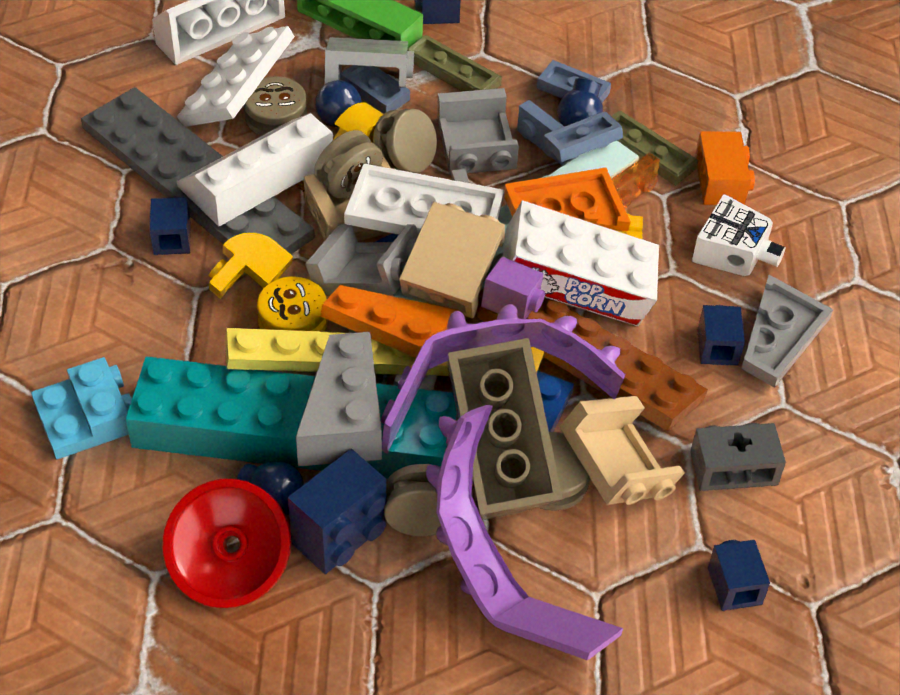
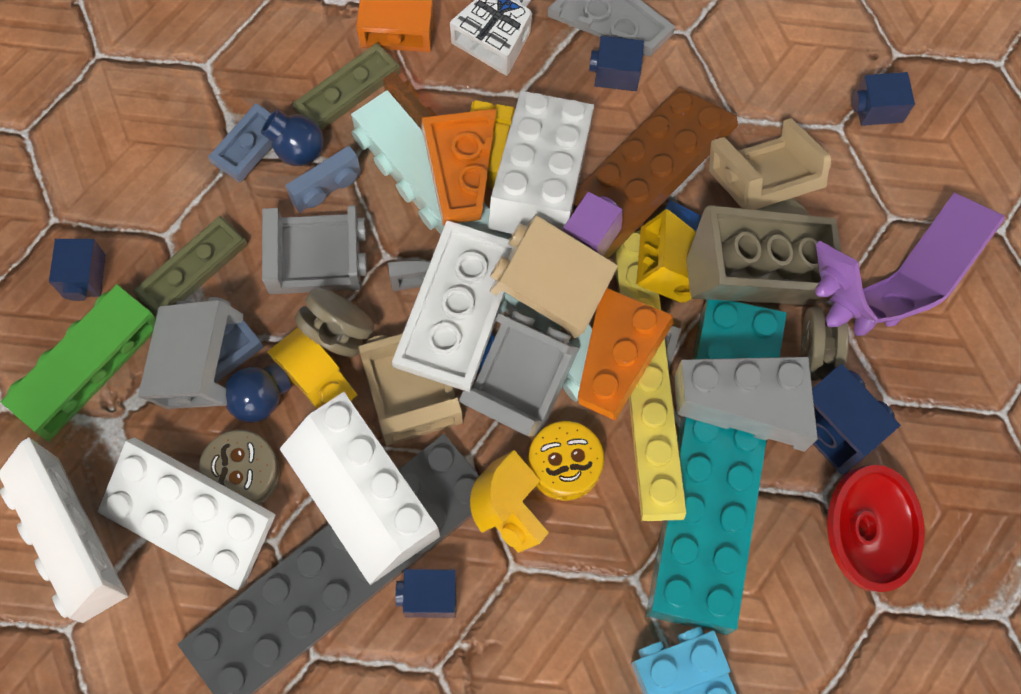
camera: 85 degrees left, 20 degrees up
dark blue piece [237,461,304,516] -> none
dark tan head [314,130,383,198] -> none
medium lavender piece [381,304,625,453] -> none
sand blue plate [544,111,623,162] -> none
dark grey brick [690,423,786,491] -> none

